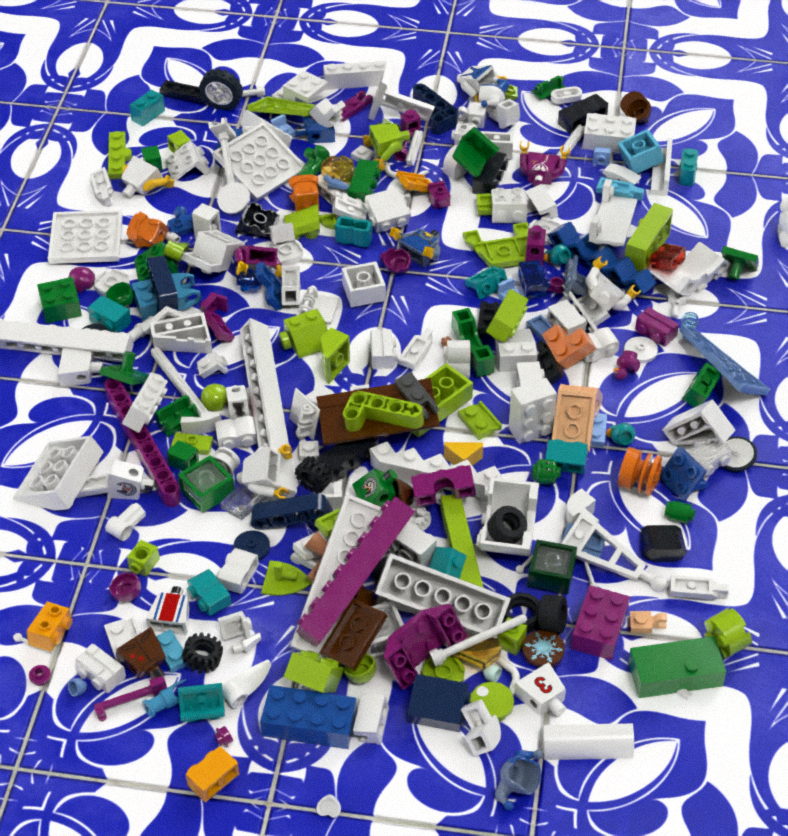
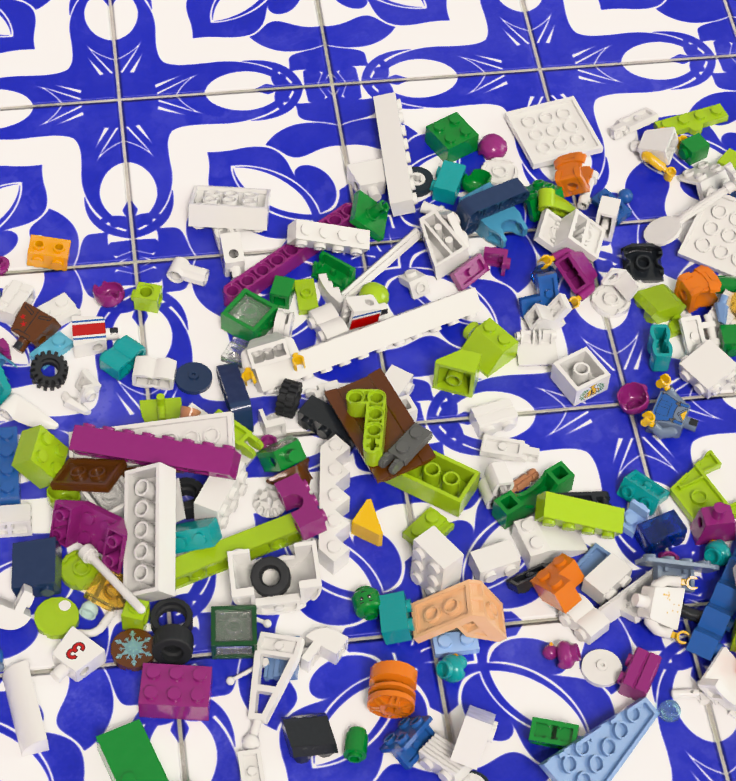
camera: 70 degrees right, 5 degrees up
white hinge [289,388,320,440] -> none
light nougat plate [630,611,667,633] -> none

